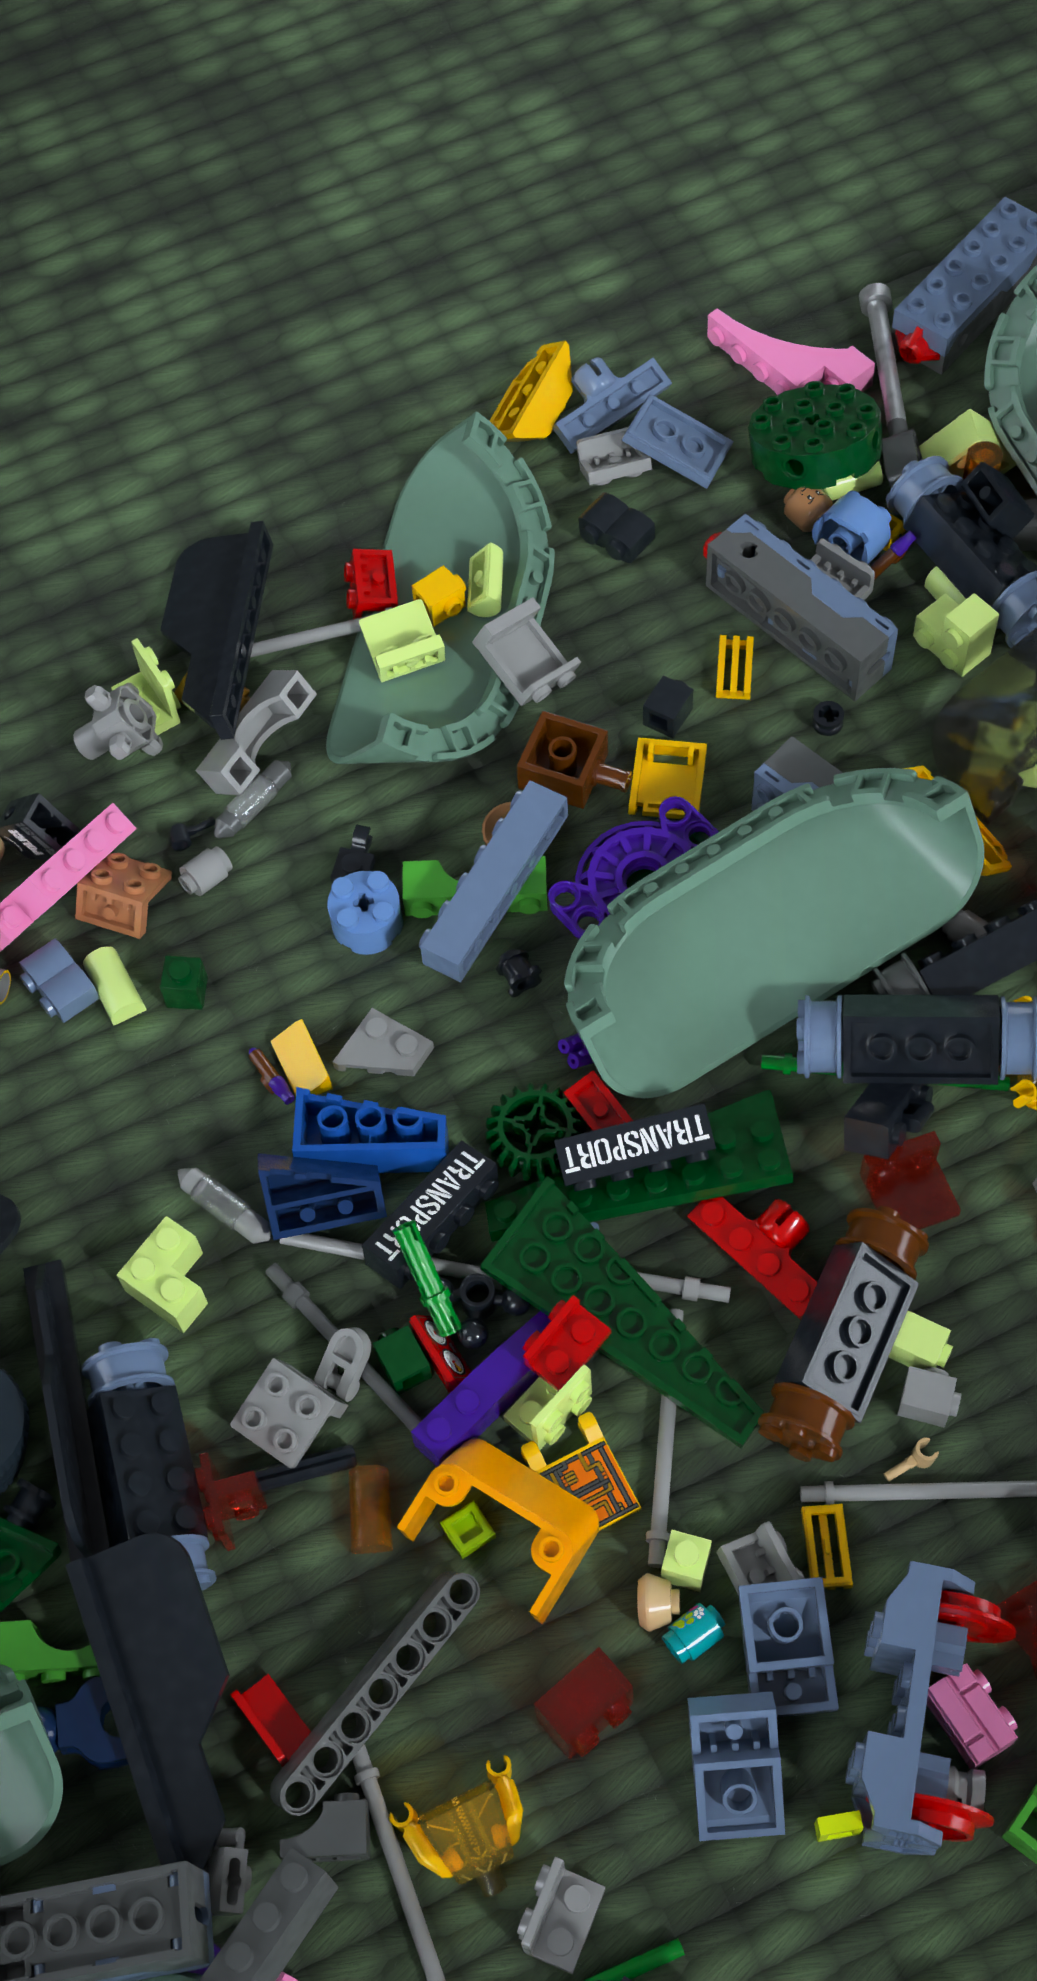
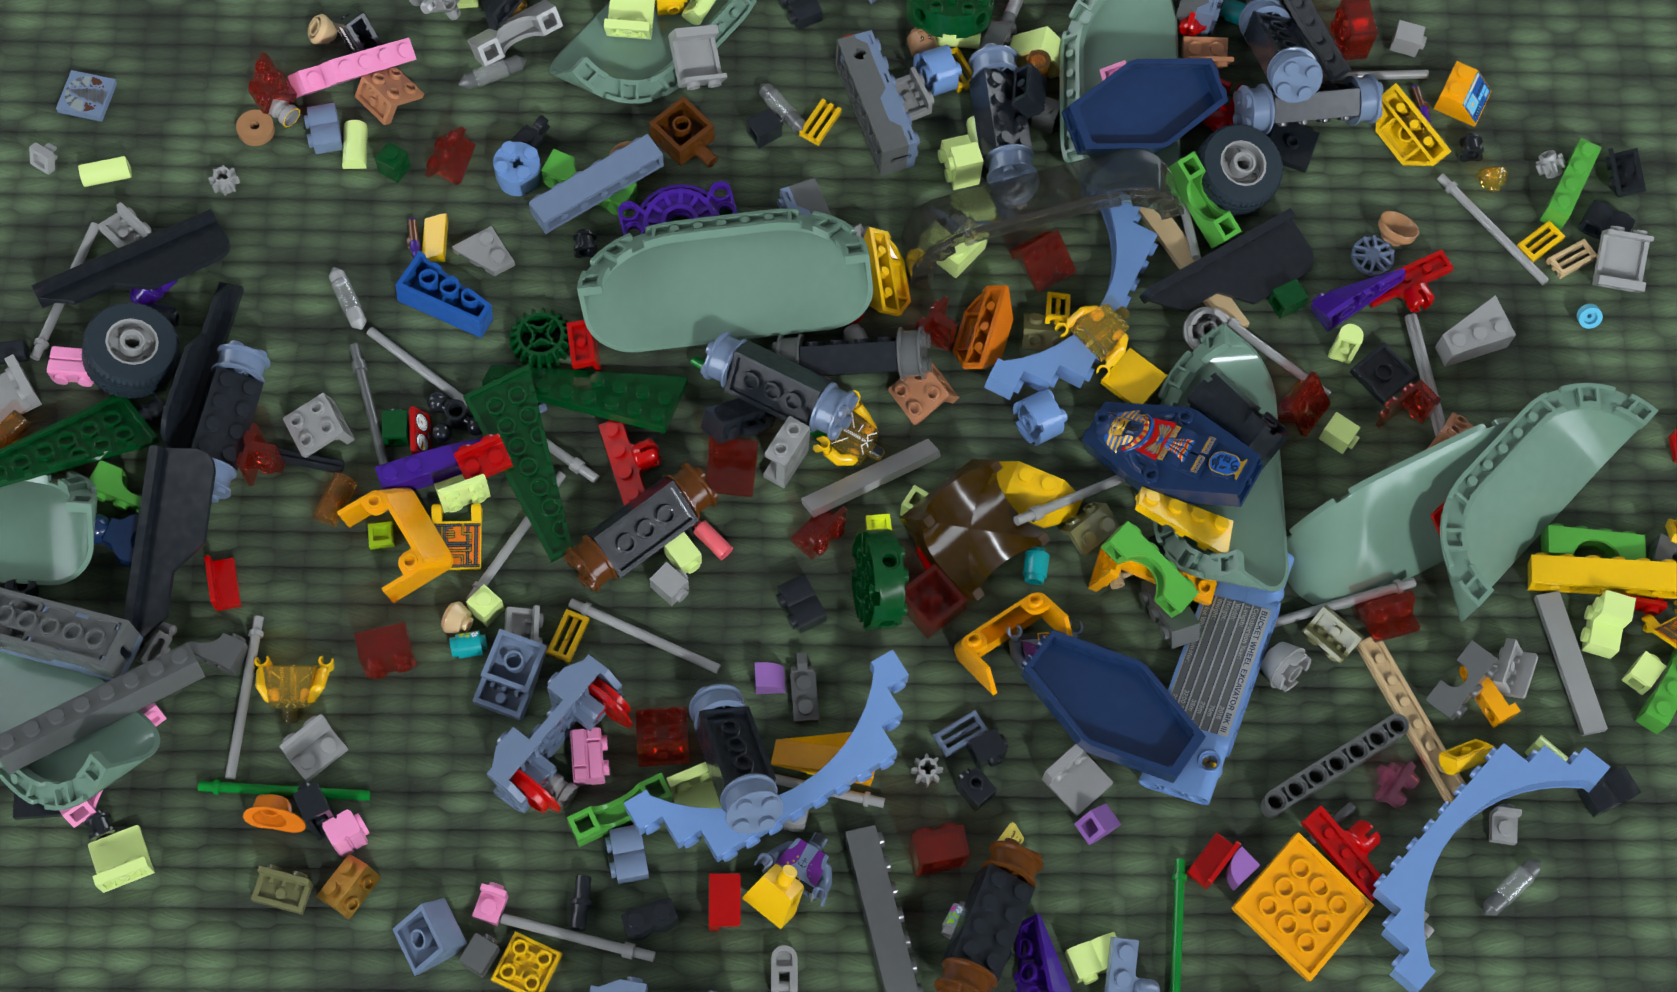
camera: 15 degrees right, 5 degrees up
yellowish green brick [117,1216,208,1333] -> none
black hand [170,817,215,851] -> none
light grey brick [178,846,233,896] -> none
dark blue wedge [257,1153,387,1240] -> none
dark grey beam [270,1571,480,1816] -> none
light grey plate [314,1327,371,1402] -> none
black brick [362,1140,499,1289] -> none
green pin [392,1220,461,1337] -> none
black brick [554,1103,716,1192] -> none
yellow container [628,737,707,819] -> none
sand blue slope [687,1692,785,1841] -> none
black bush [812,701,844,736] -> none
neon yellow tile [814,1810,864,1842] -> none
piece [870,530,917,580] -> none
tan hand [883,1438,939,1482] -> none
none -> clear red bracket [425,126,476,185]
none -> coral cylinder [692,520,733,560]
none -> piece [759,83,805,132]
none -> light grey panel [763,416,810,488]

